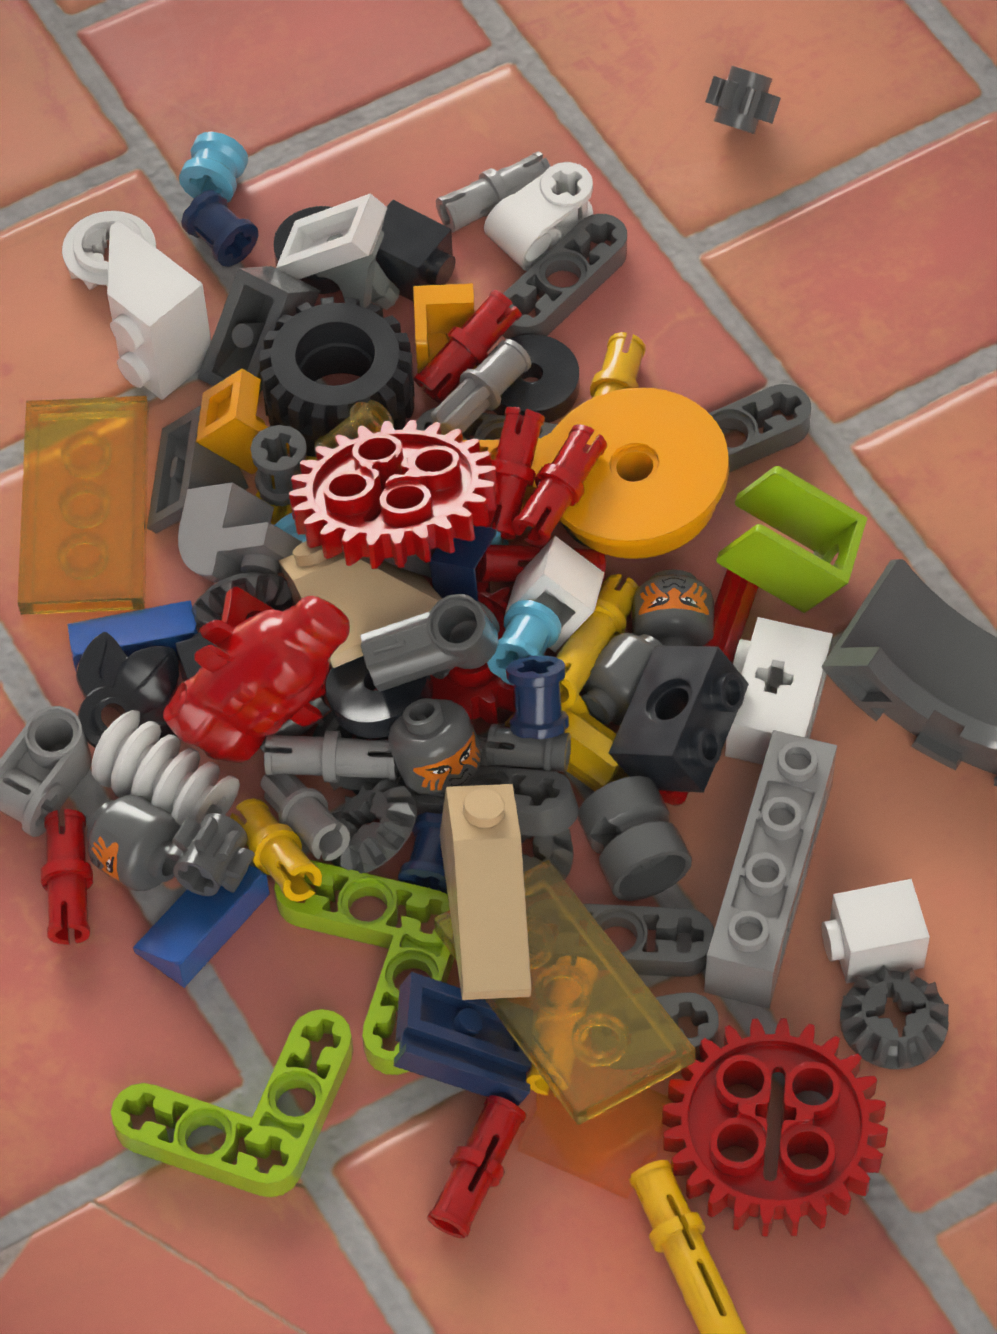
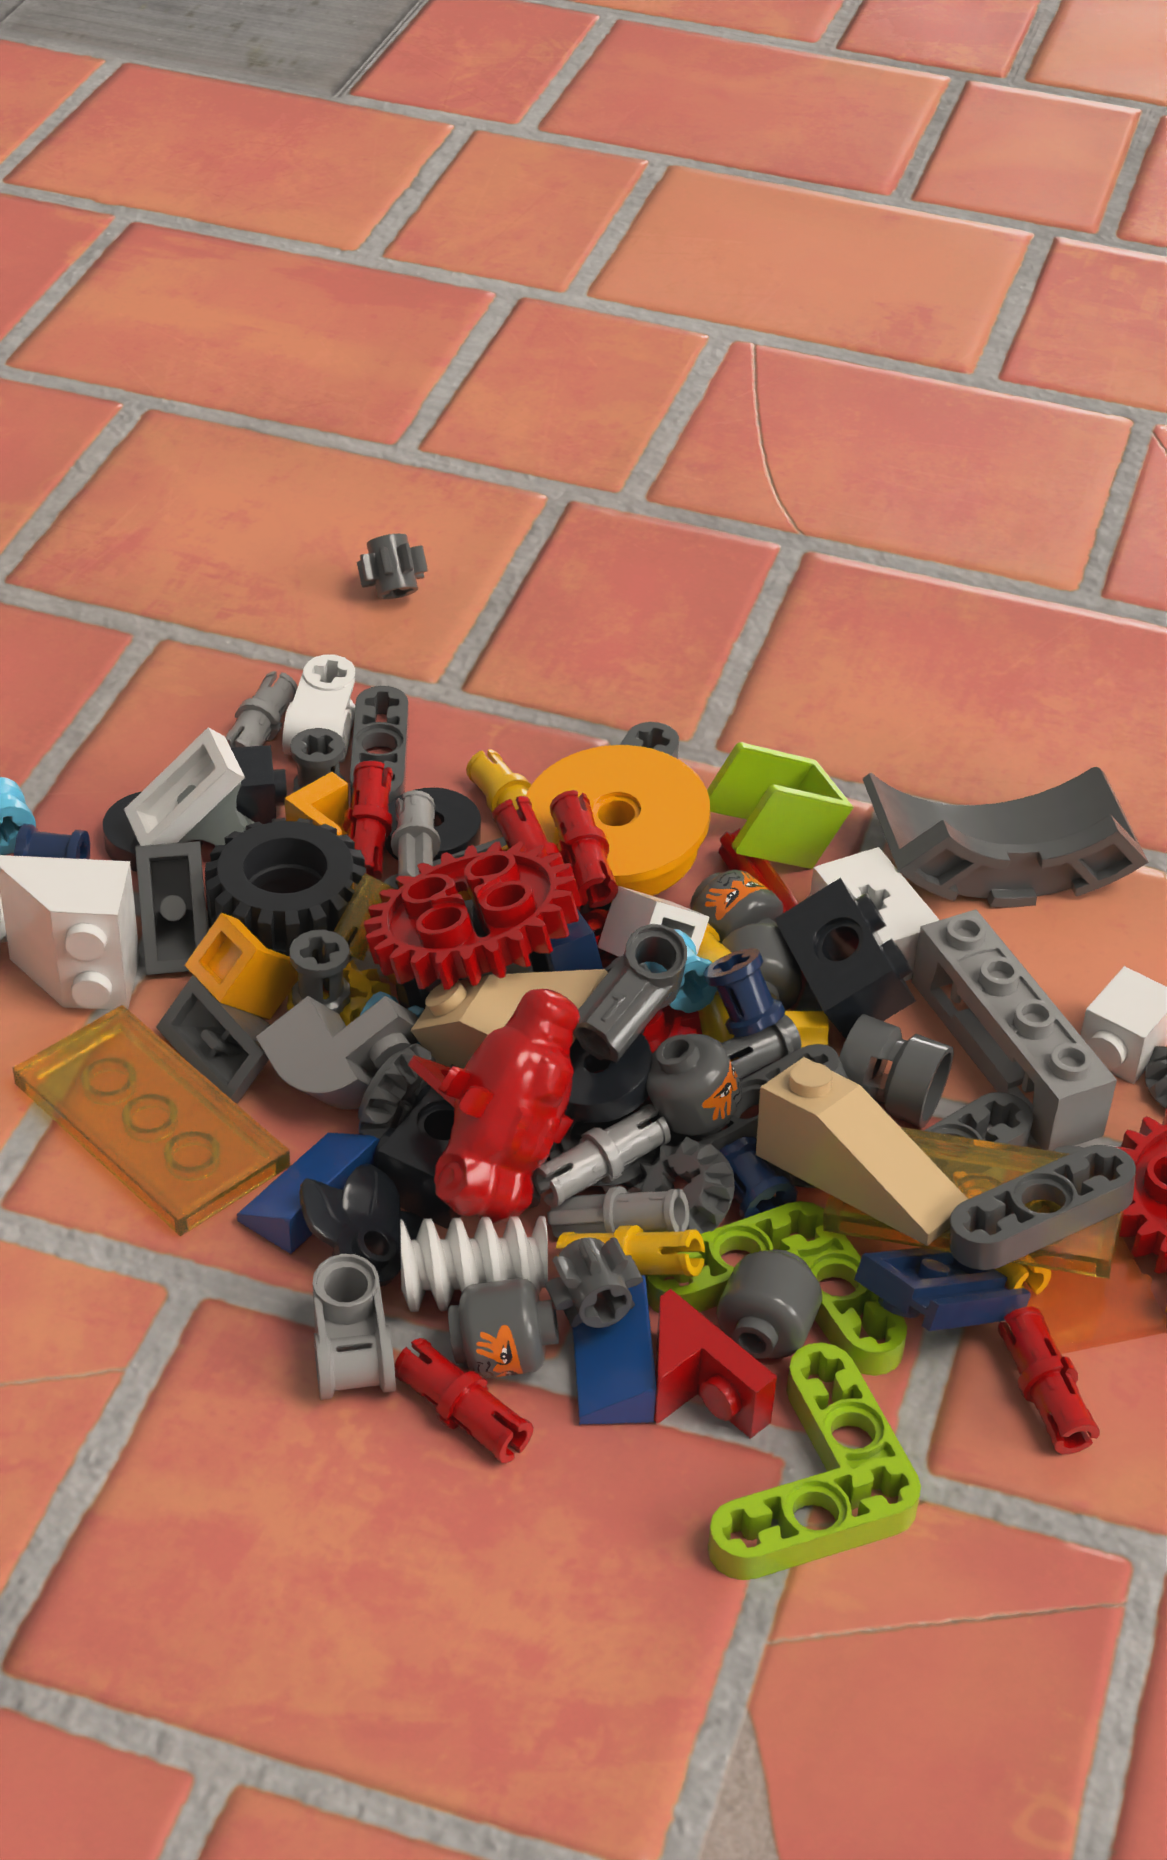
camera: 45 degrees left, 15 degrees down
none -> dark grey bush [290,728,345,792]
none -> red slope [654,1289,777,1439]
none -> dark grey head [716,1249,823,1359]
none -> dark grey beam [950,1145,1136,1270]

